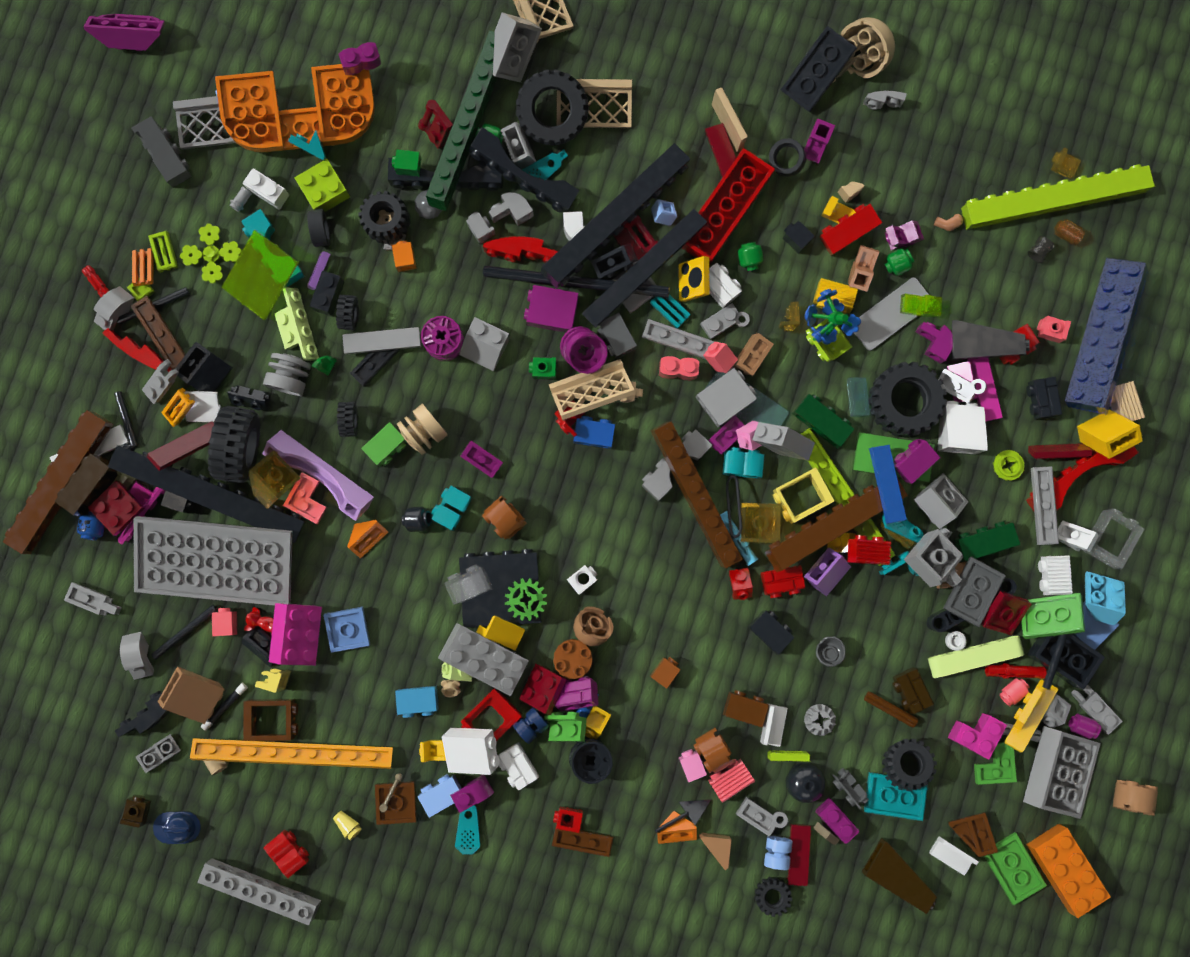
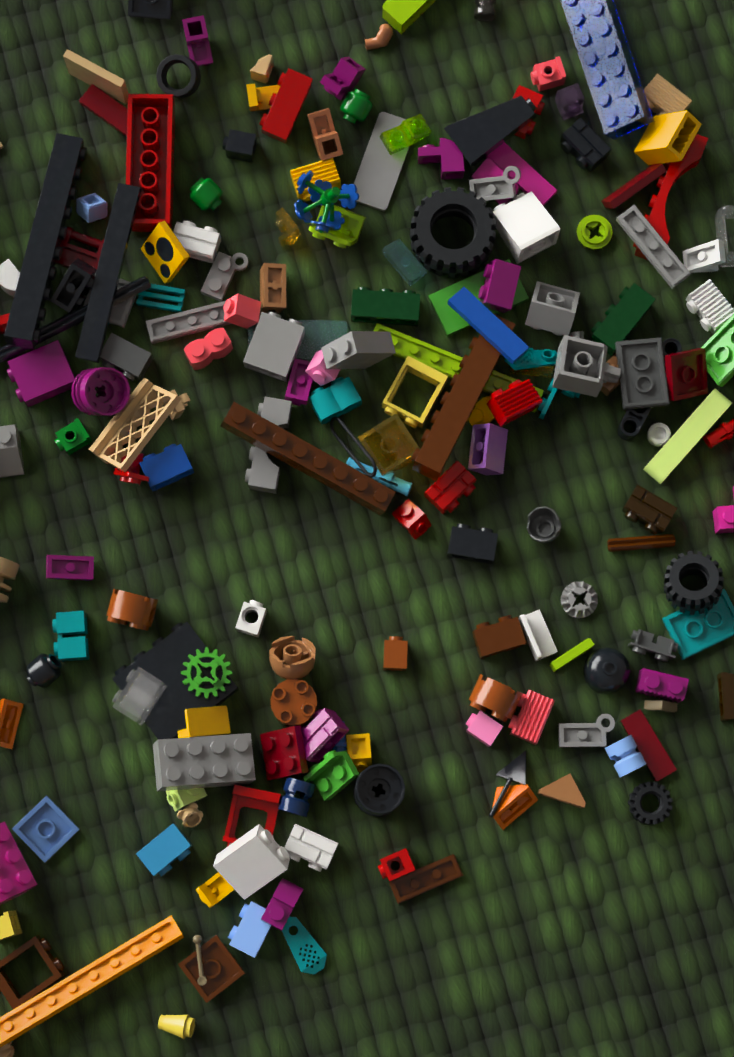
camera: 30 degrees left, 5 degrees down
none -> clear purple brick [555,83,585,120]

